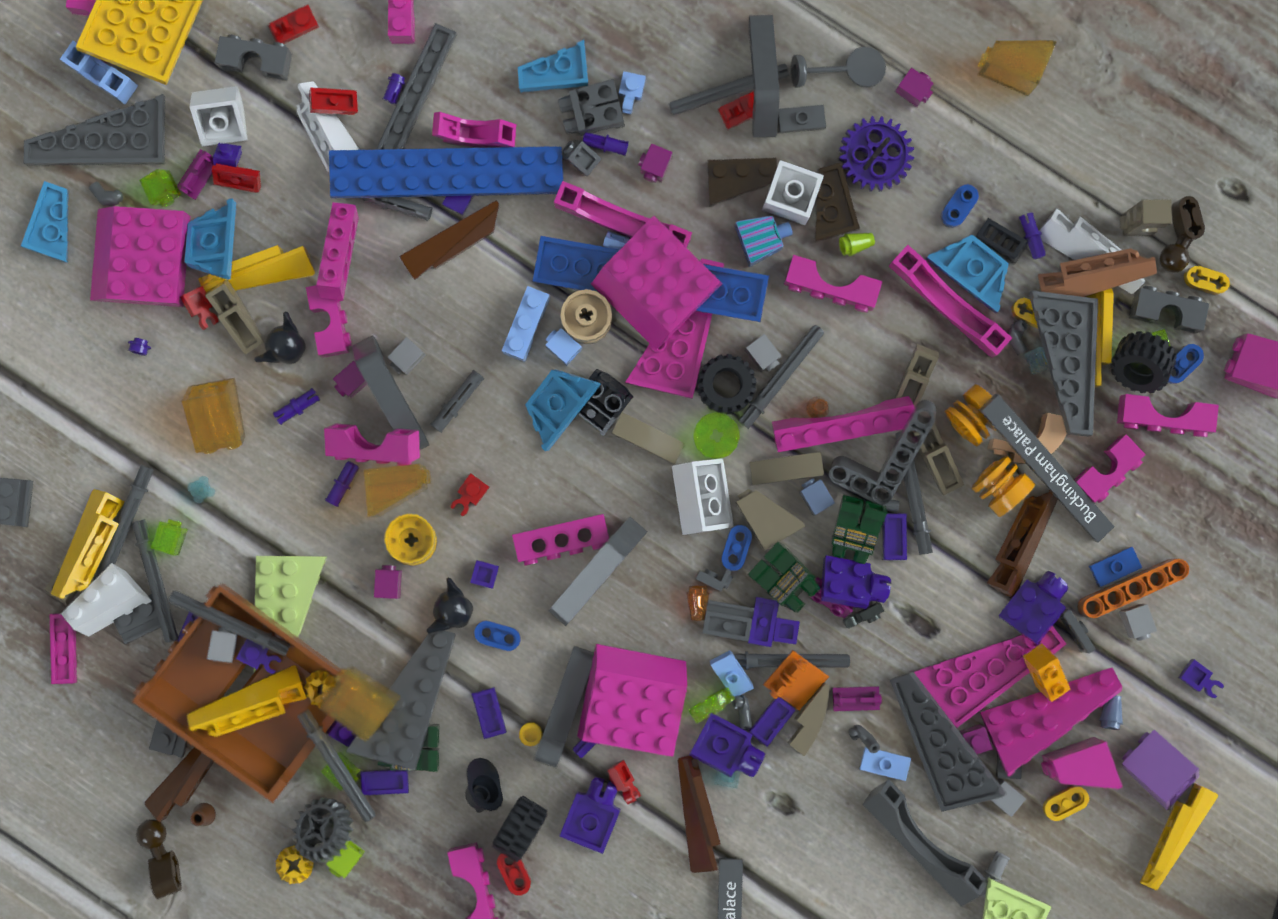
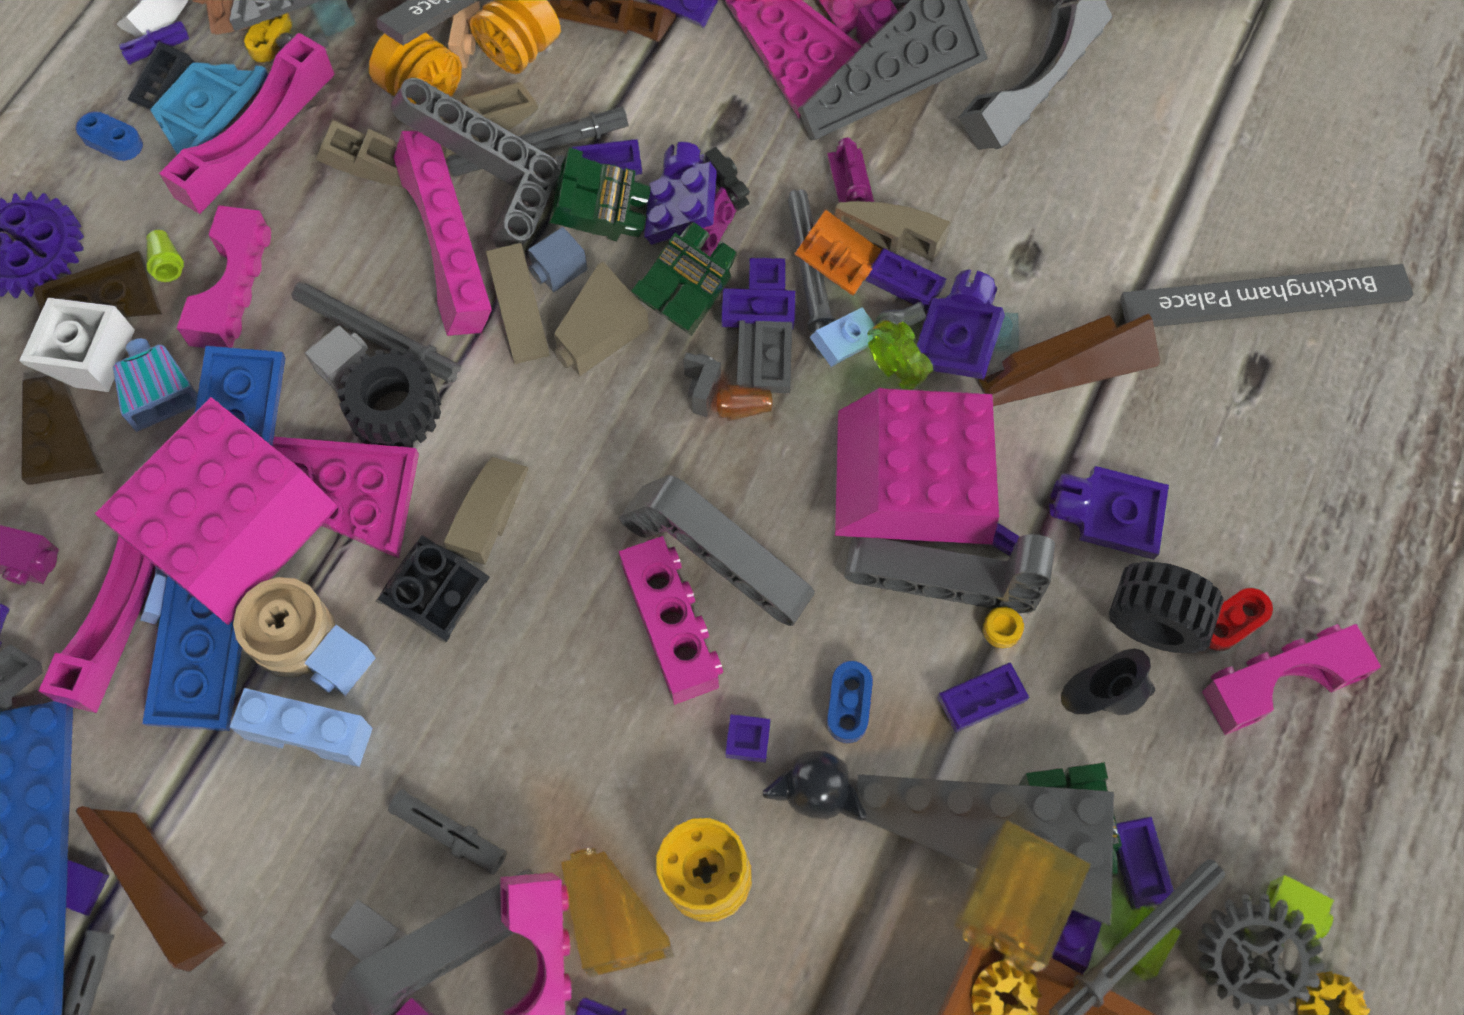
camera: 95 degrees left, 20 degrees down
magenta brick [374,565,402,599] -> none
red plate [451,473,490,516] -> none
dark azure wing [525,369,601,451] -> none
red plate [607,760,641,805] -> none
white slope [672,458,734,535] -> none
clear neon green plate [693,412,740,459] -> none
blue plate [721,525,752,571] -> none
clear orange cone [806,397,829,418] -> none
dark grey arm [848,725,880,753] -> none
light blue plate [859,746,911,781] -> none

